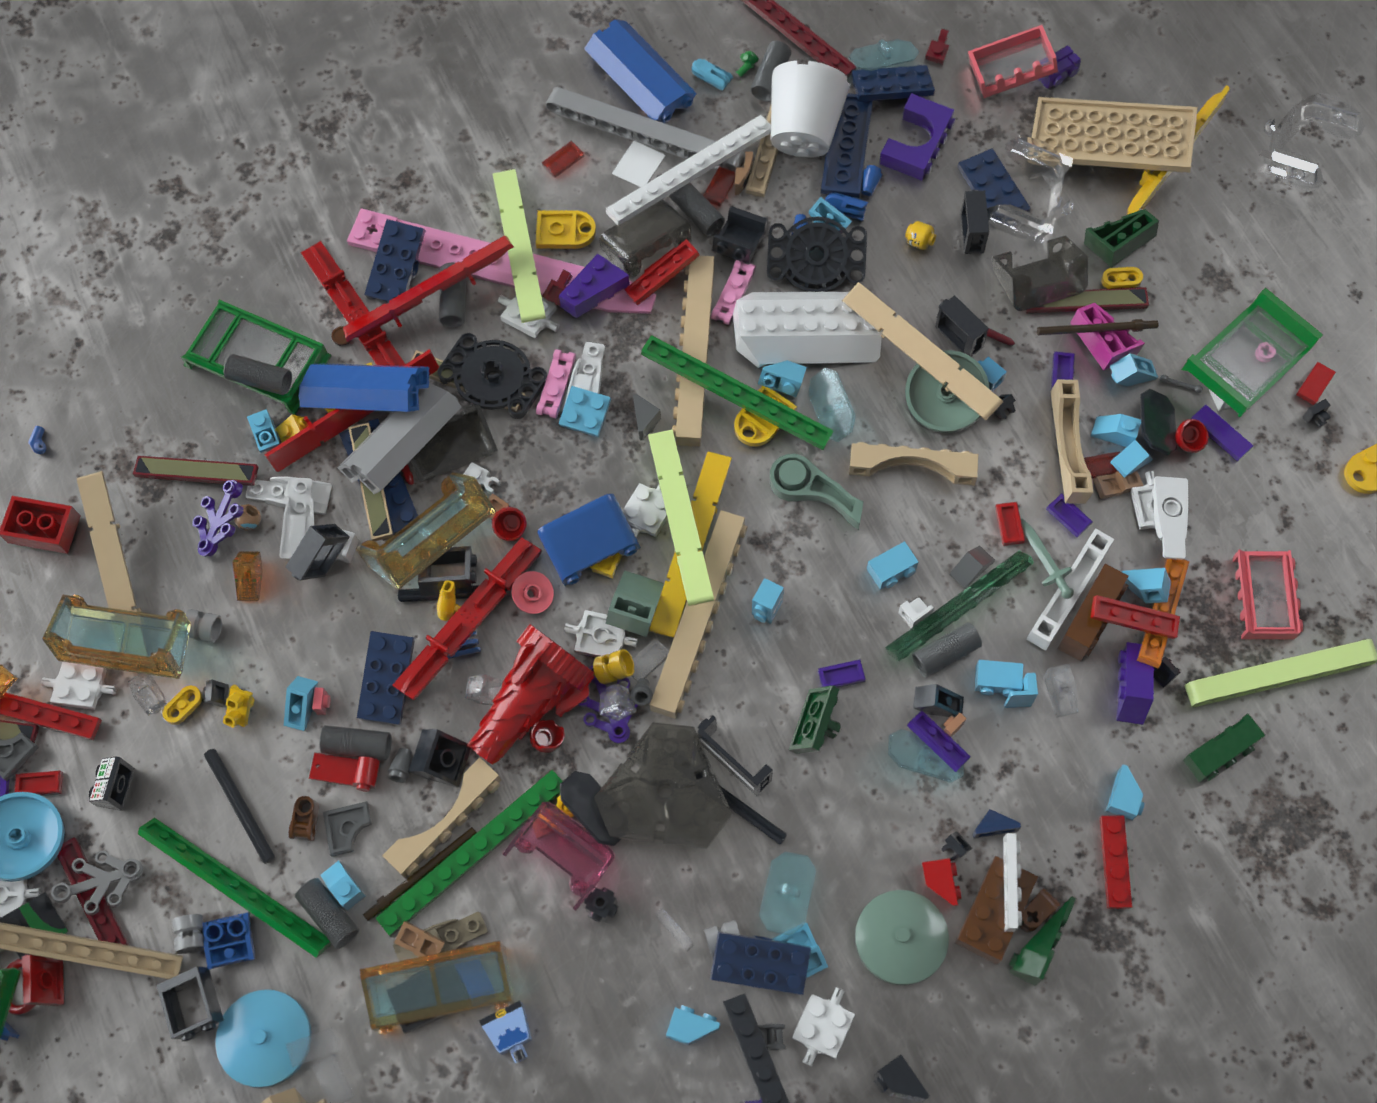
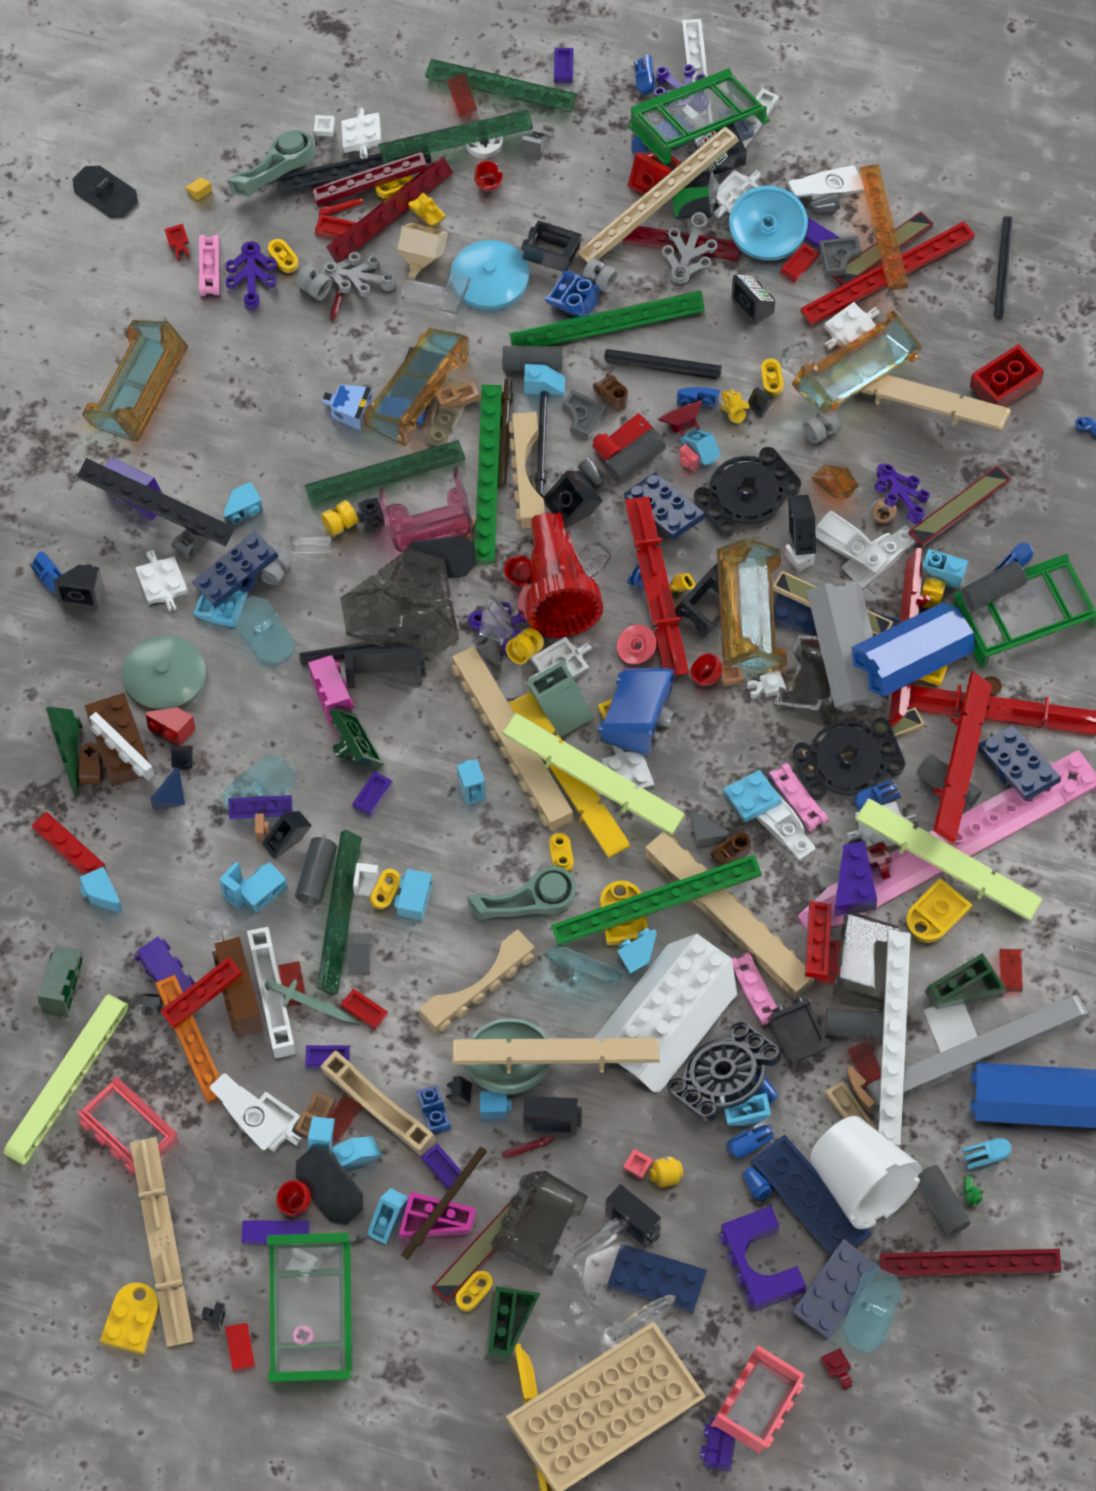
camera: 130 degrees right, 5 degrees down
medium azure slope [1122,568,1171,603] -> none
none -> tan piece [130,1137,194,1347]
none -> clear red tile [278,961,306,1007]
none -> clear green plate [305,440,465,505]
none -> dark pink wedge [308,655,354,725]
none -> yellow wheel [320,500,359,537]
none -> yellow plate [369,869,401,910]
none -> blue slope [416,1085,451,1134]
none -> black bar [534,391,548,497]
none -> yellow plate [549,833,574,873]
none -> coral plate [623,1149,653,1180]
none -> dark red piece [657,401,702,437]
none -> blue slope [677,387,720,407]
none -> black piece [694,447,801,537]
none -> reddish brown piece [710,832,751,866]
none -> blue arm [855,779,901,810]
none -> dark green wedge [924,953,1007,1010]
none -> blue arm [994,542,1034,571]

